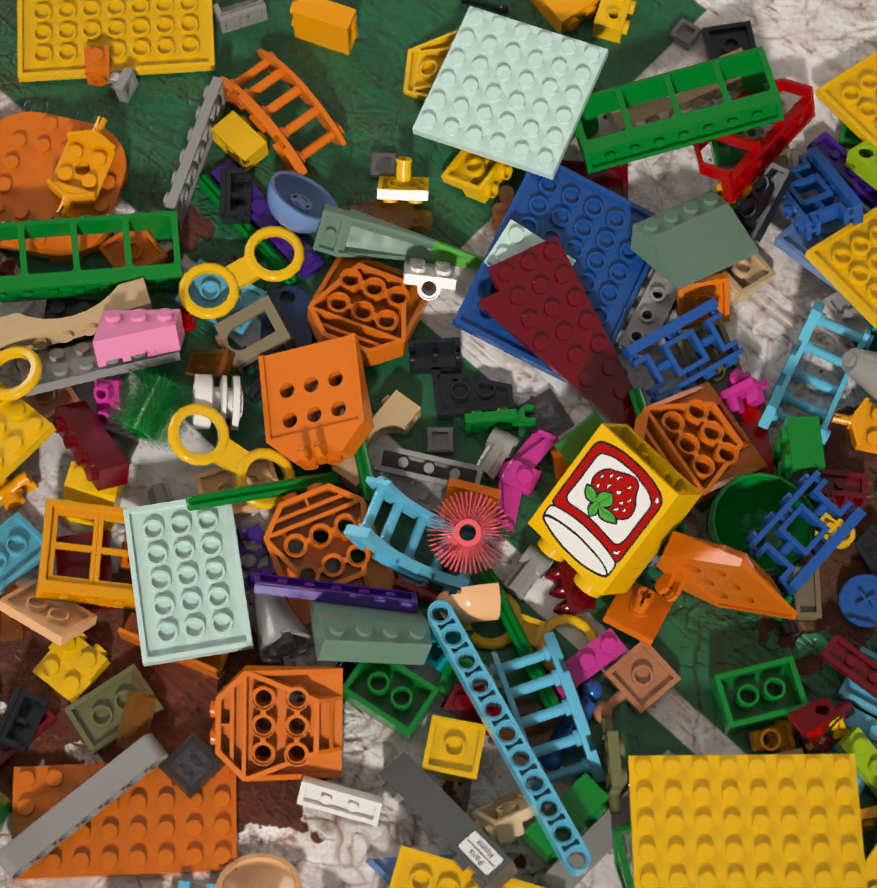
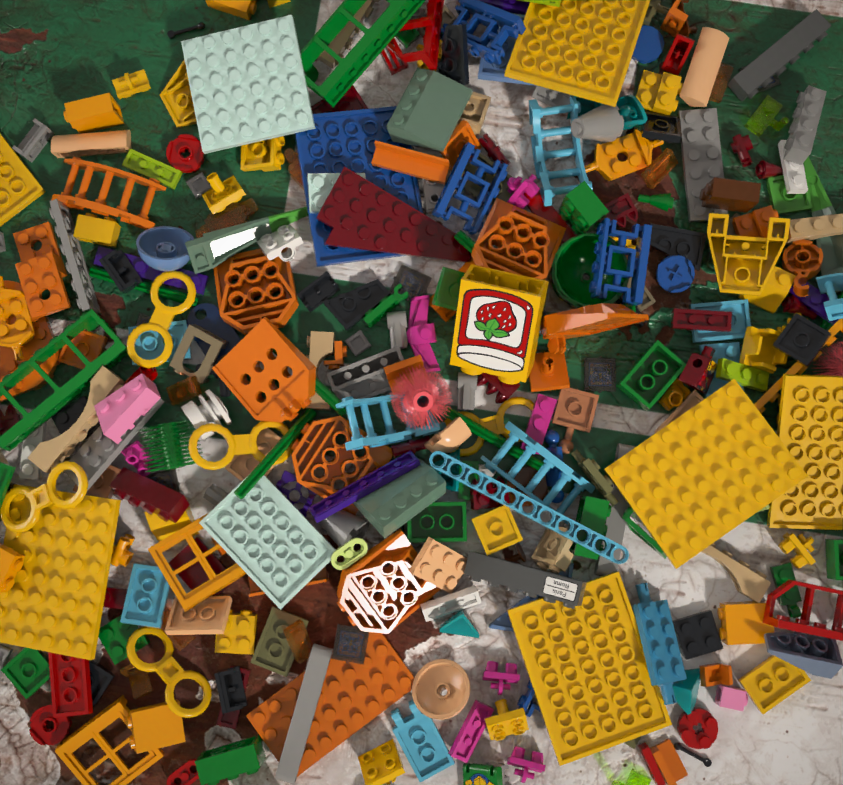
camera: 30 degrees left, 15 degrees up
none -> orange bracket [13,222,71,320]
none -> light nougat brick [51,130,132,158]
none -> yellow hips [112,69,151,99]
none -> lime plate [122,148,183,190]
none -> red plate [166,134,205,173]
none -> orange bracket [324,341,347,370]
none -> yellowish green plate [331,537,368,570]
none -> orange panel [371,140,450,185]
none -> red tile [381,38,408,75]
none -> light nougat plate [408,537,467,594]
none -> teal slope [439,610,479,638]
none -> dark red pin [478,133,511,165]
none -> piece [584,356,616,393]

